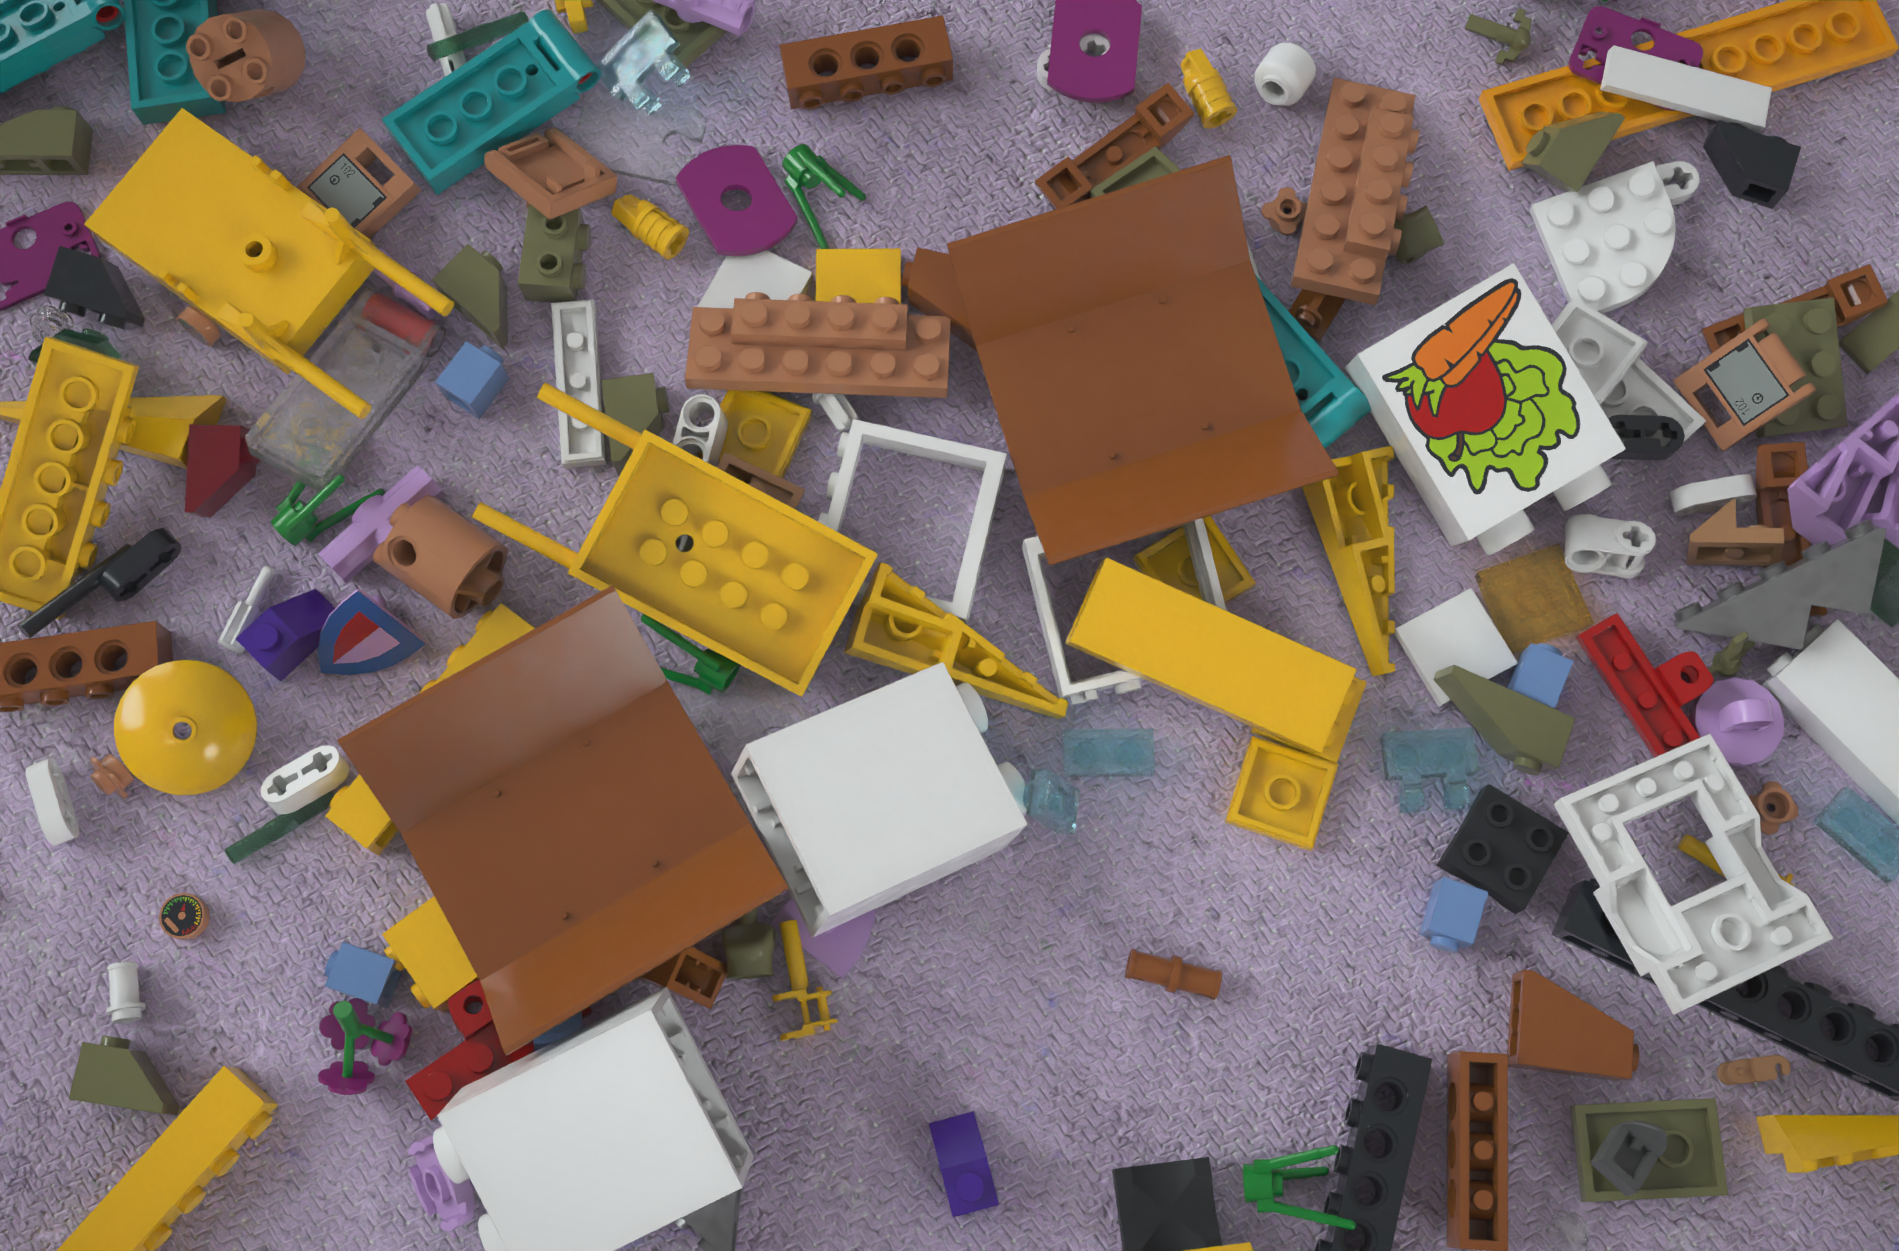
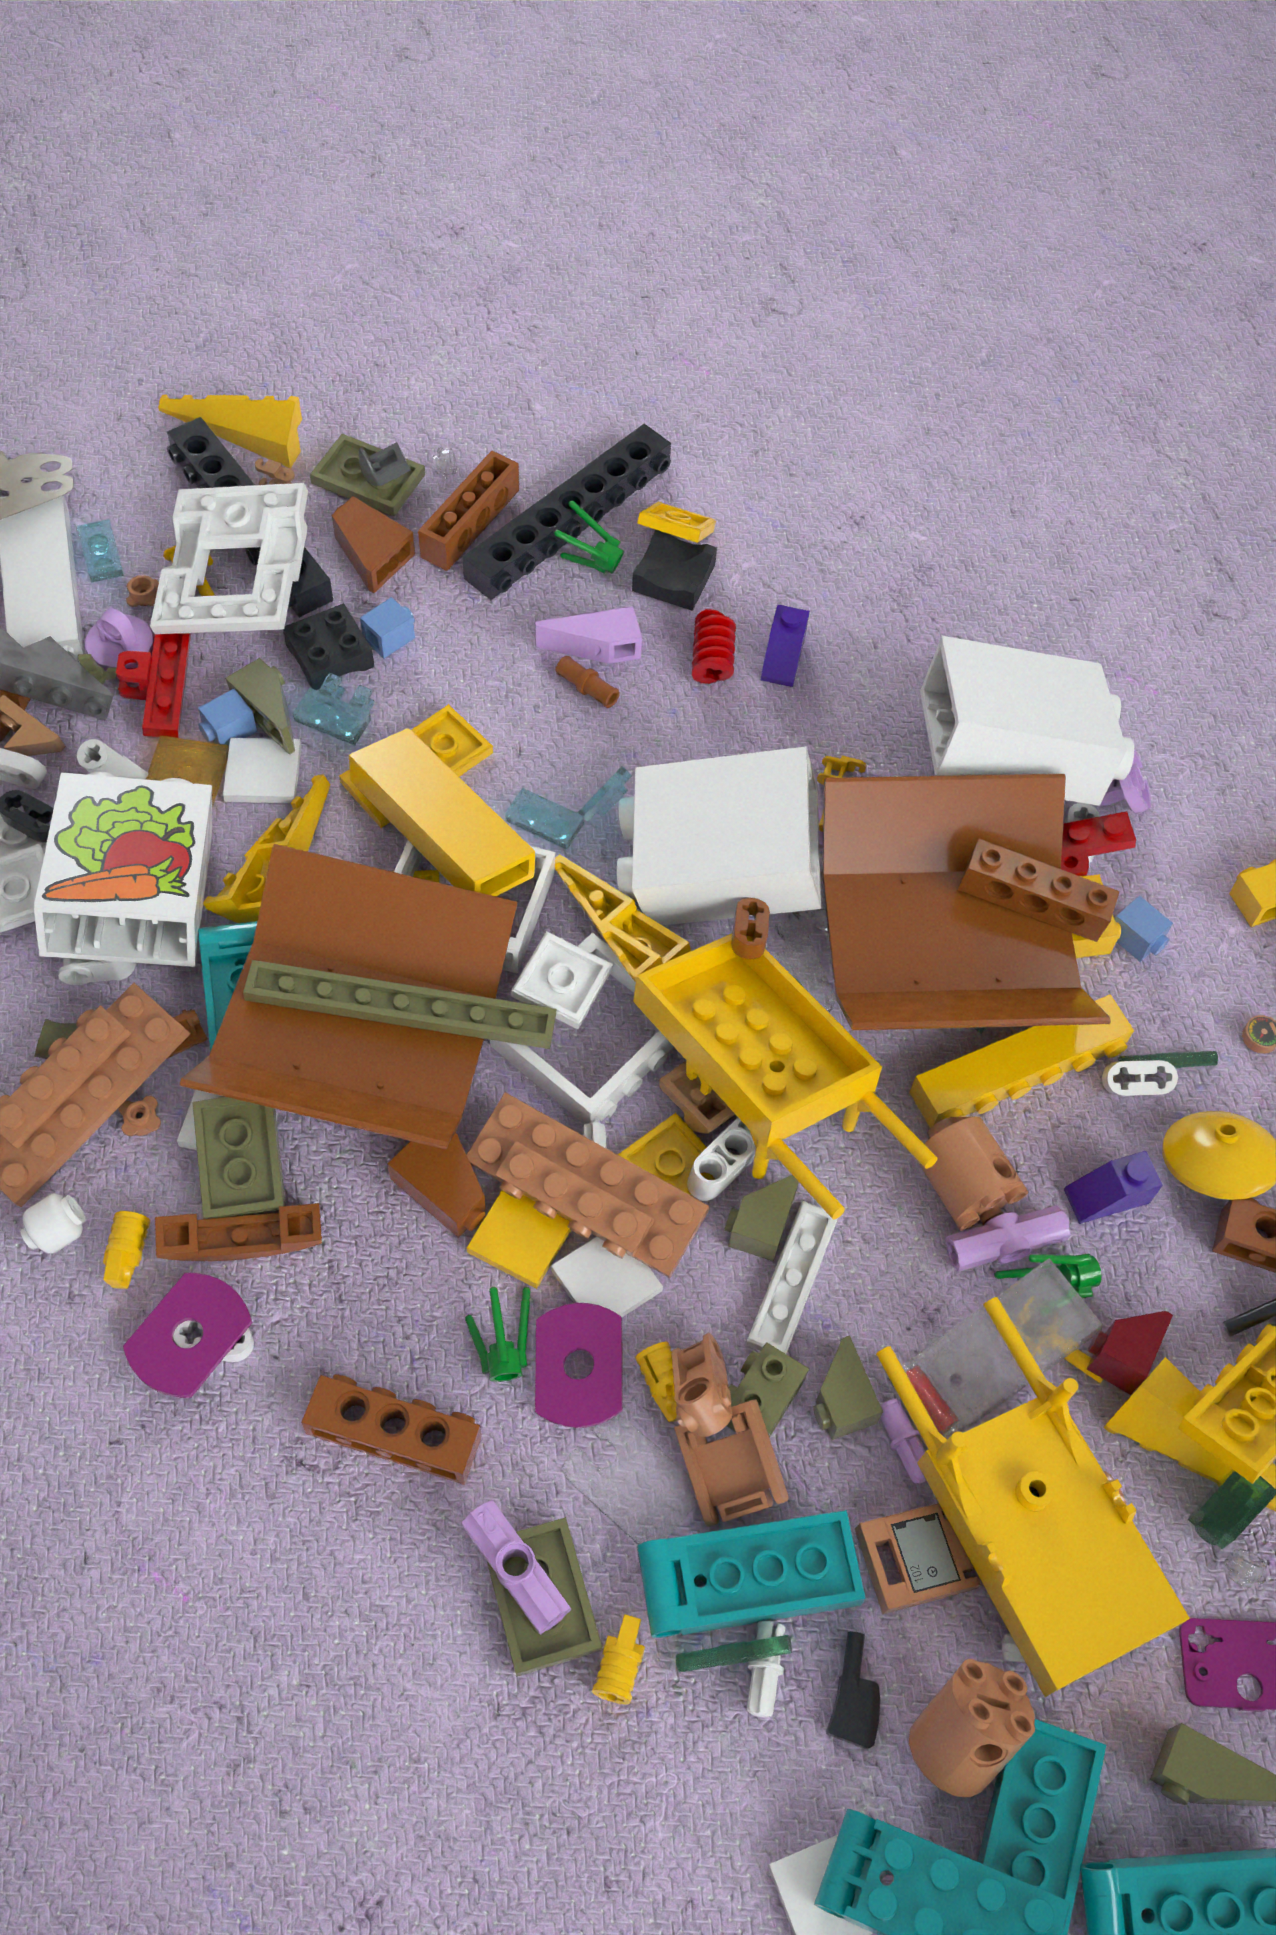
camera: 155 degrees left, 15 degrees down
black slope [44,246,145,329] -> none
black beam [100,528,182,602] -> none
white axle [218,566,275,653] -> none
shield [318,588,426,675] -> none
magenta plant [318,998,412,1095] -> none
medium blue brick [435,341,509,419] -> none
clear light blue plate [596,10,691,116] -> none
none -> olive plate [243,960,557,1049]
none -> white tile [511,931,613,1029]
none -> lavender slope [535,607,642,664]
none -> nougat piece [671,1333,733,1437]
none -> red piece [691,609,736,684]
none -> dark orange beam [731,898,770,959]
none -> black piece [826,1631,880,1749]
none -> dark orange brick [958,839,1120,942]

